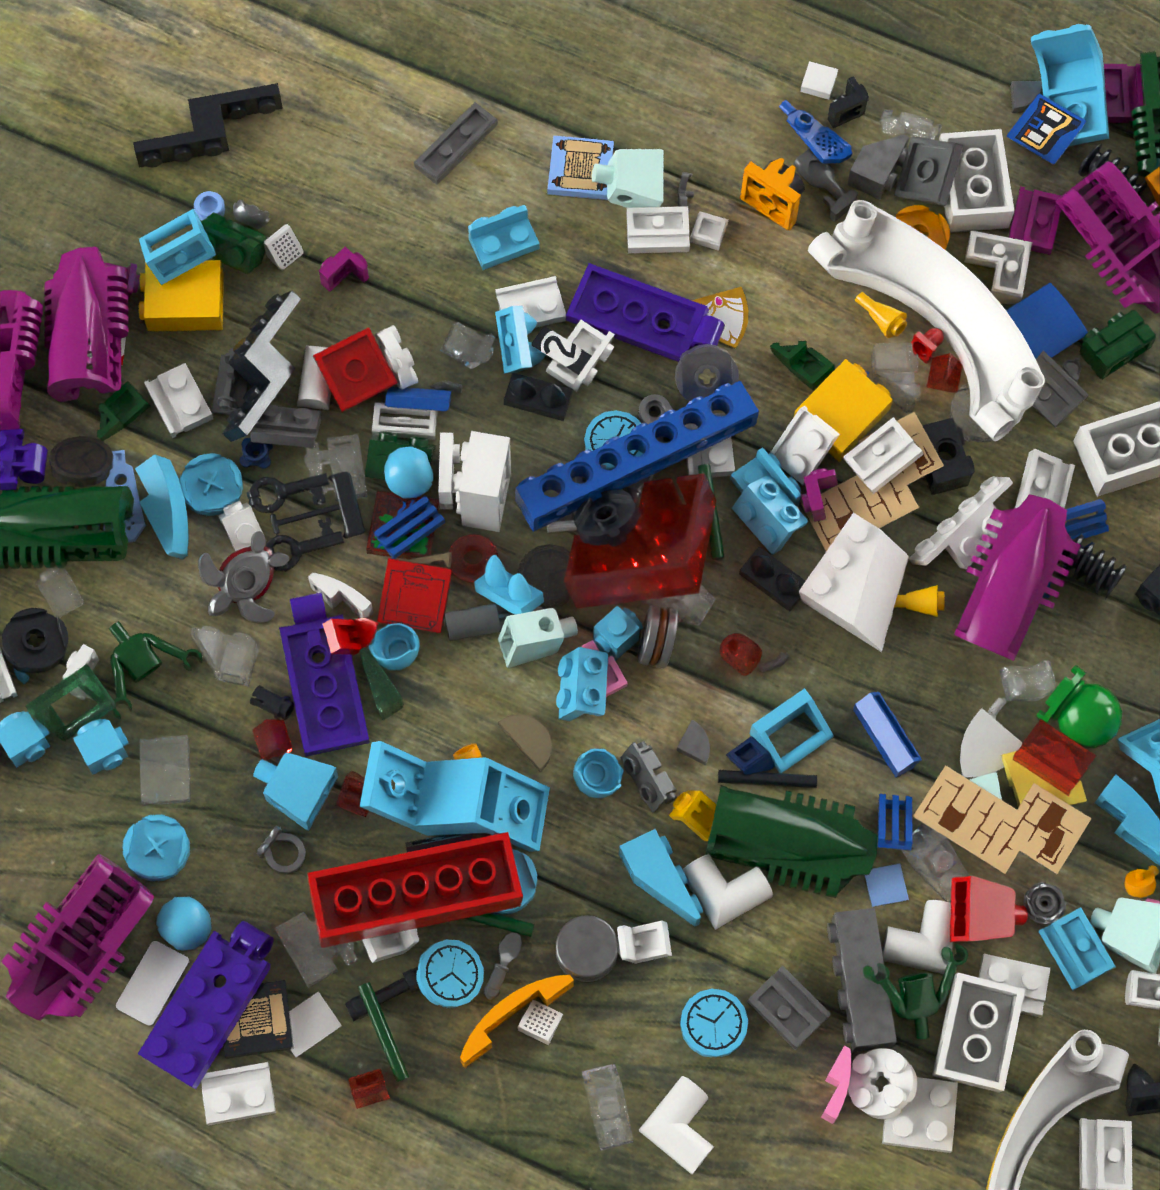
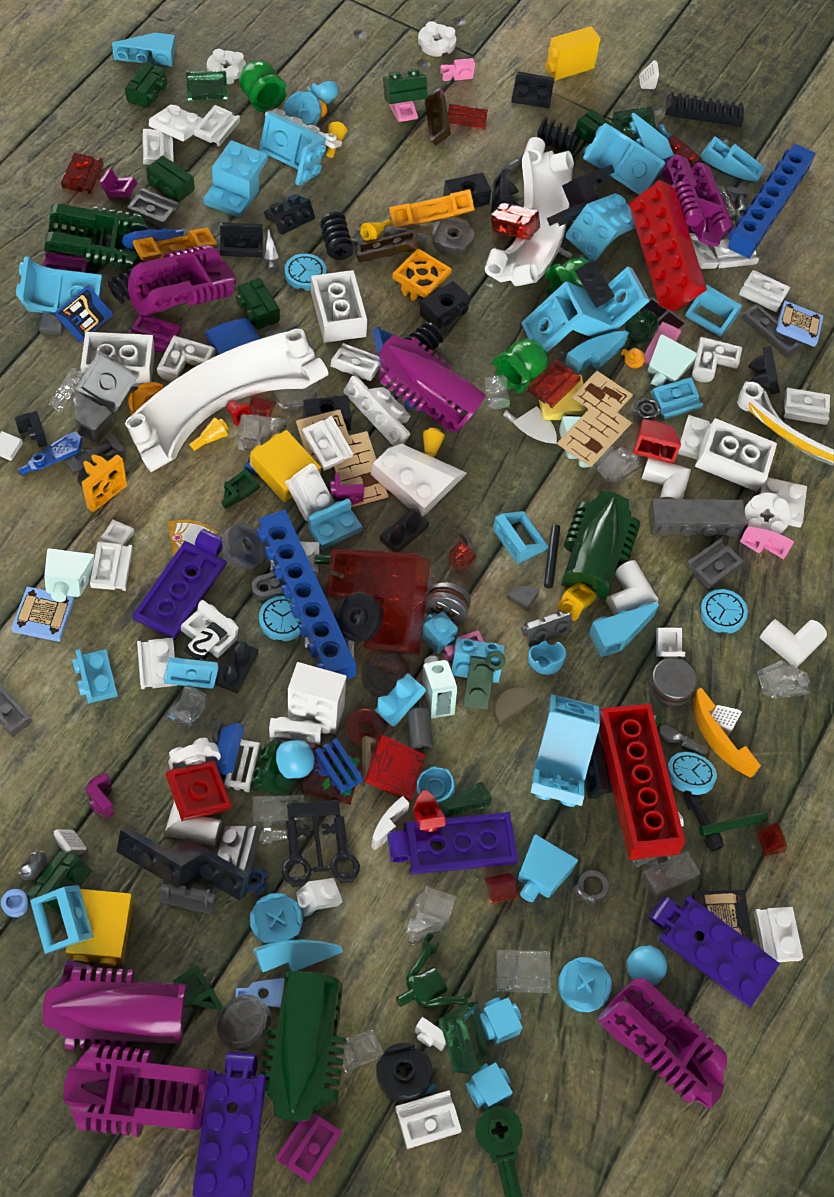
camera: 90 degrees left, 10 degrees down
white sticker [116,941,189,1026] -> none
white plate [144,363,213,438] -> none
flat silver animal [198,531,289,623] -> none
black pin [250,685,294,720] -> none
white sticker [290,992,342,1057] -> none
clear red slope [336,771,369,818] -> none
light orange hinge [453,743,482,760] -> none
flat silver piece [678,172,694,212] -> none
dark blue slope [726,736,775,775] -> none
medium azure bracket [732,476,808,555] -> none
piece [853,692,922,778] -> none
dark green piece [863,944,968,1039] -> none
light blue sticker [865,863,909,907] -> none
blue tile [878,794,912,850] -> none
none -> dark green hinge [463,651,505,710]

